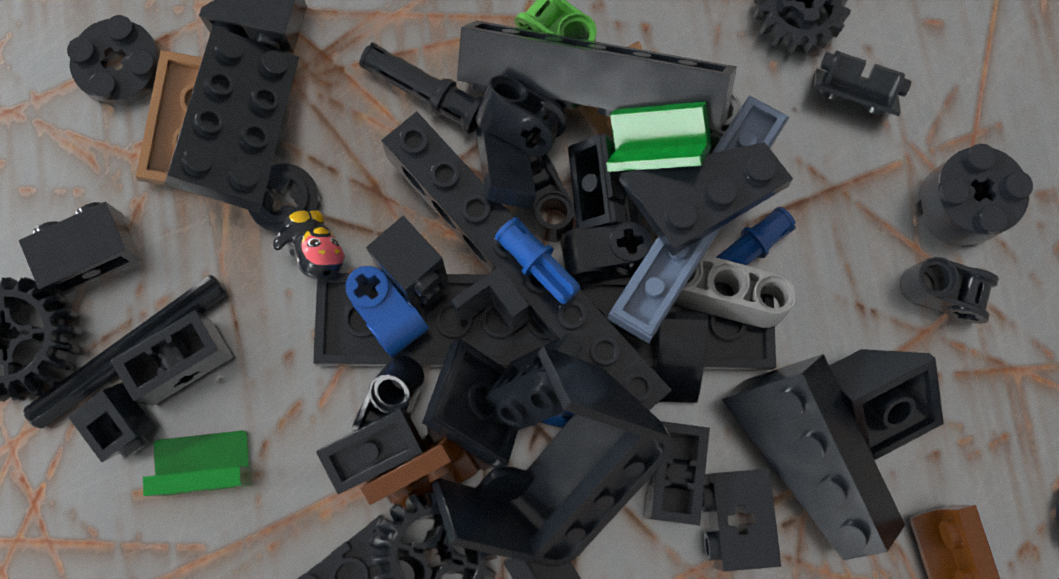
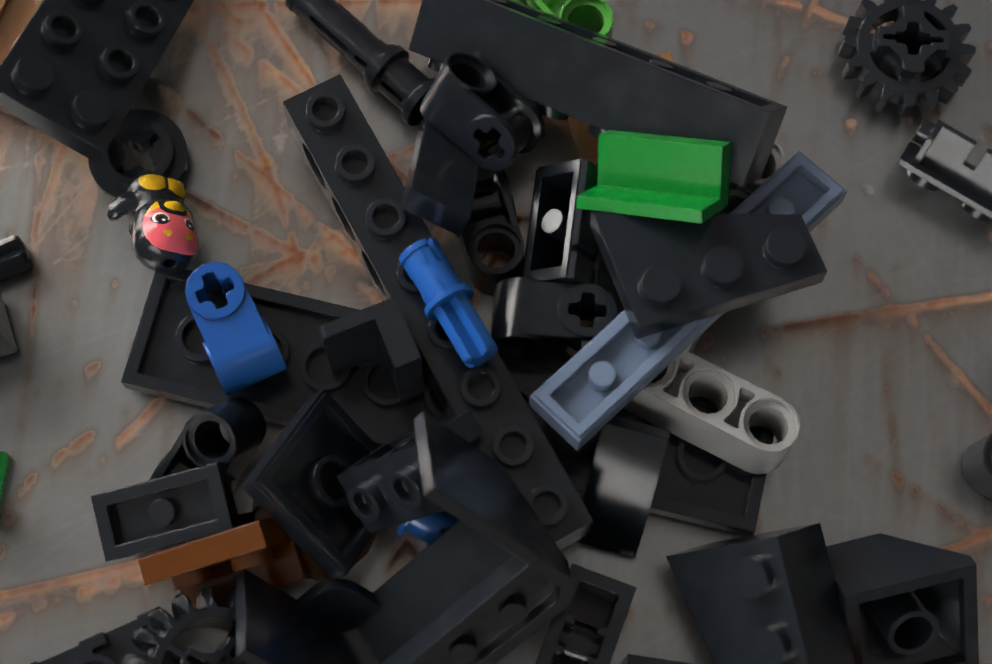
camera: 15 degrees right, 5 degrees down
black brick [366,215,448,308] -> none
blue axle [716,207,796,265] -> none

